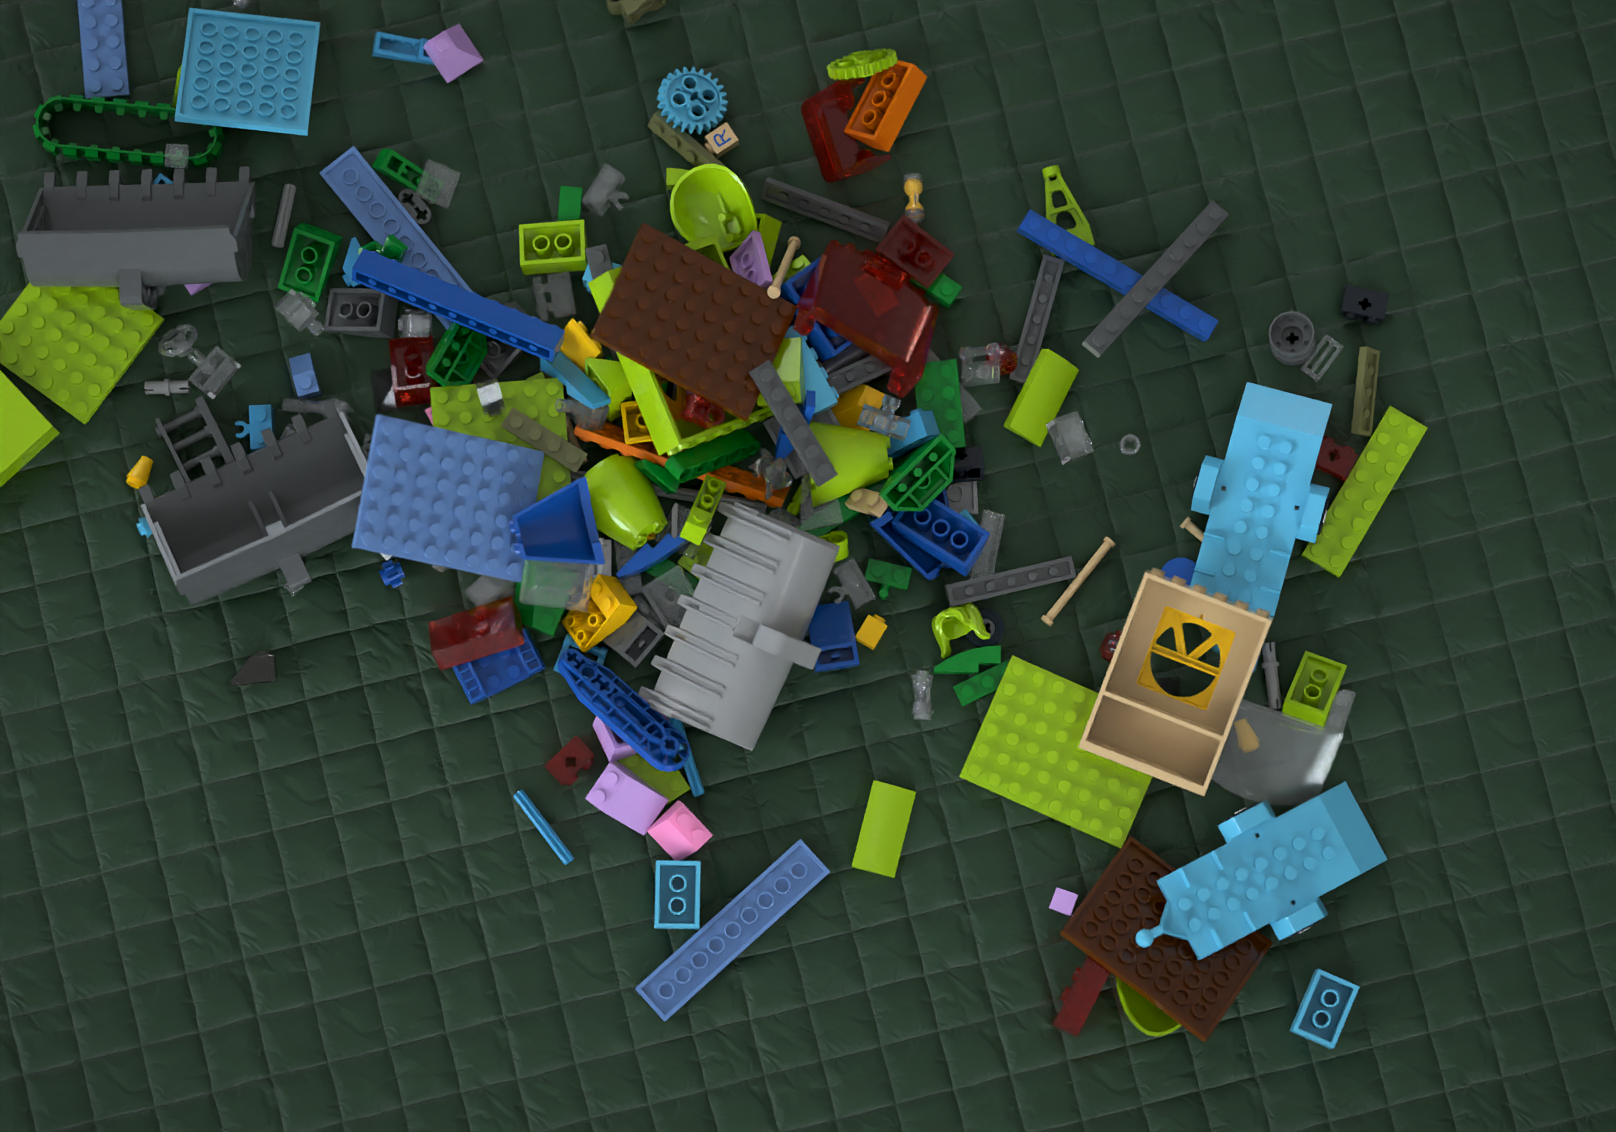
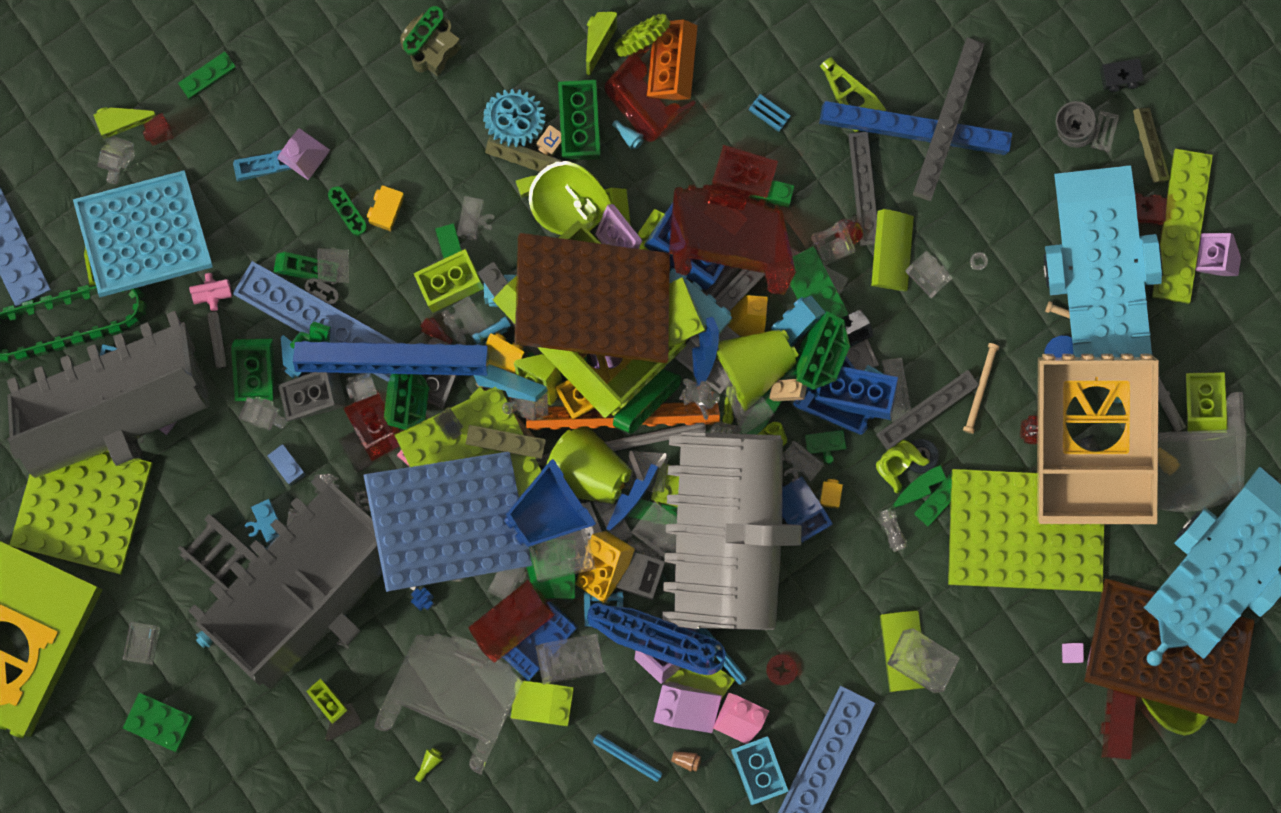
camera: 20 degrees left, 0 degrees up
yellow cone [126,456,154,490] -> none
light grey pin [145,378,191,396] -> none
clear piece [158,324,198,357] -> none
clear plate [165,144,189,168] -> none
clear brick [188,345,241,399] -> none
clear axle [282,397,326,415] -> none
clear red brick [544,736,595,787] -> none
green slope [634,459,680,494] -> none
clear red piece [679,394,725,429] -> none
lime slope [679,474,727,546] -> none
dark grey plate [749,360,838,487] -> none
dark grey plate [760,177,890,244] -> none
tan bar [767,236,801,299] -> none
clear brick [857,395,911,441] -> none
clear piece [902,173,926,224] -> none
none -> clear slope [122,622,160,665]
none -> green brick [123,693,195,753]
none -> bright pink pin [189,273,232,311]
none -> lime slope [306,678,347,724]
none -> green beam [328,186,367,236]
none -> yellow brick [367,185,405,231]
none -> clear windscreen [374,634,522,774]
none -> lime cone [415,748,443,782]
none -> clear red cone [420,317,453,344]
none -> dark azure plate [472,317,511,346]
none -> lime slope [511,680,574,727]
none -> clear brick [536,634,605,685]
none -> green slope [558,80,600,160]
none -> lime slope [586,12,617,76]
none -> medium azure cone [612,120,643,149]
none -> medium nougat cone [671,751,701,772]
none -> dark azure tile [749,94,790,132]
none -> clear red gear [766,654,797,685]
none -> clear brick [887,629,960,693]
none -> lavender slope [1195,233,1241,276]

